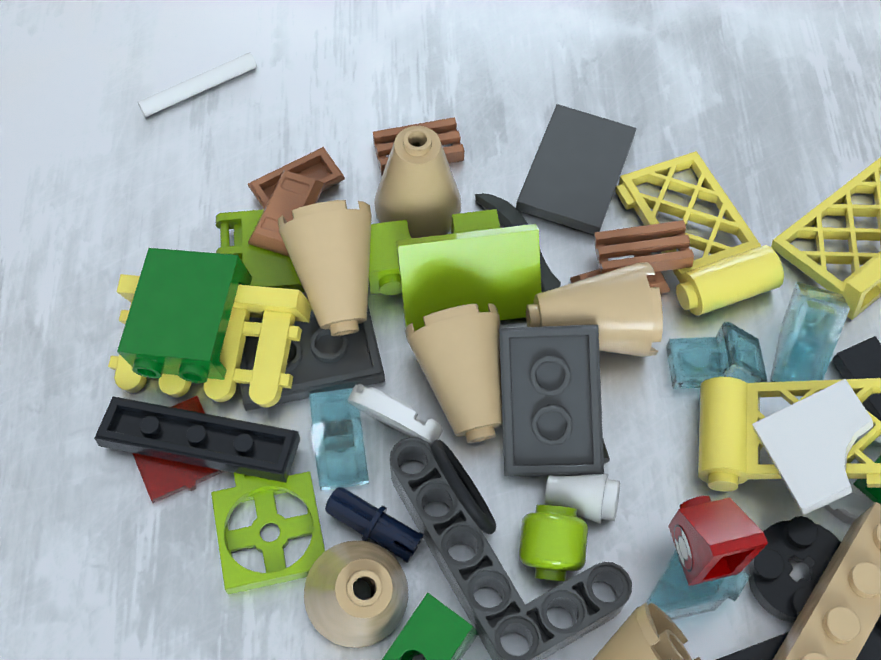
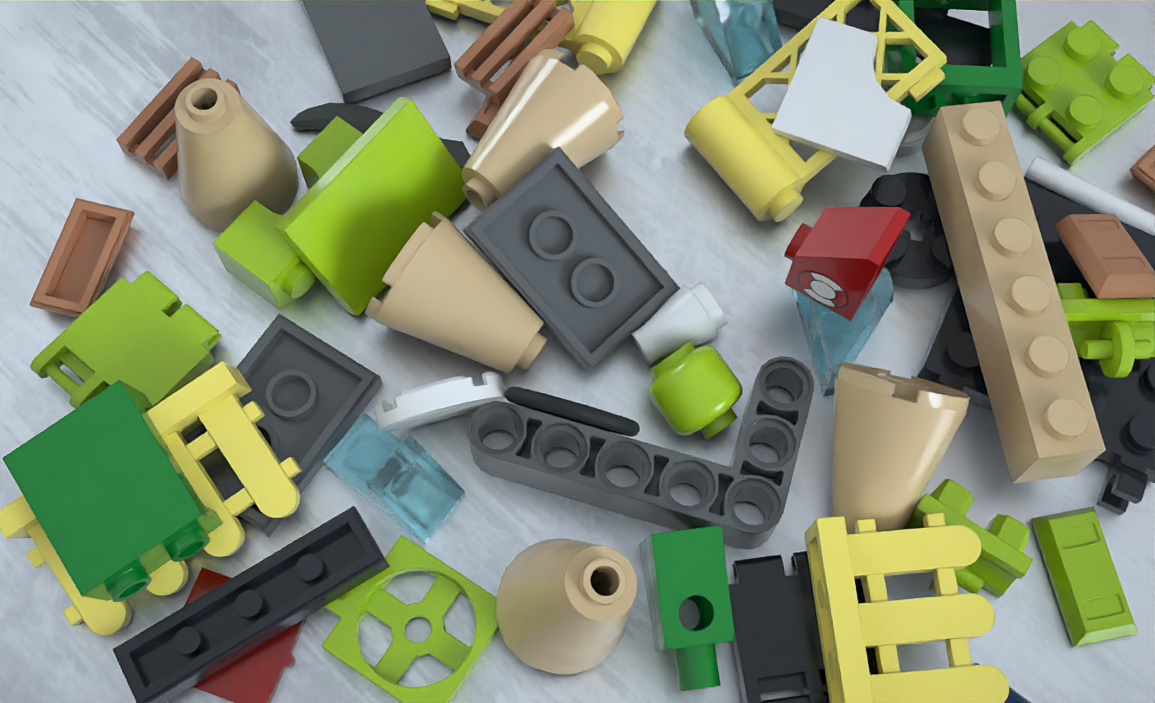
camera: 45 degrees left, 5 degrees up
nougat tile [248,170,325,257] -> none
tan cone [278,200,372,336] -> none
dark blue axle [325,487,424,563] -> none
clear light blue slope [666,322,767,389] -> none

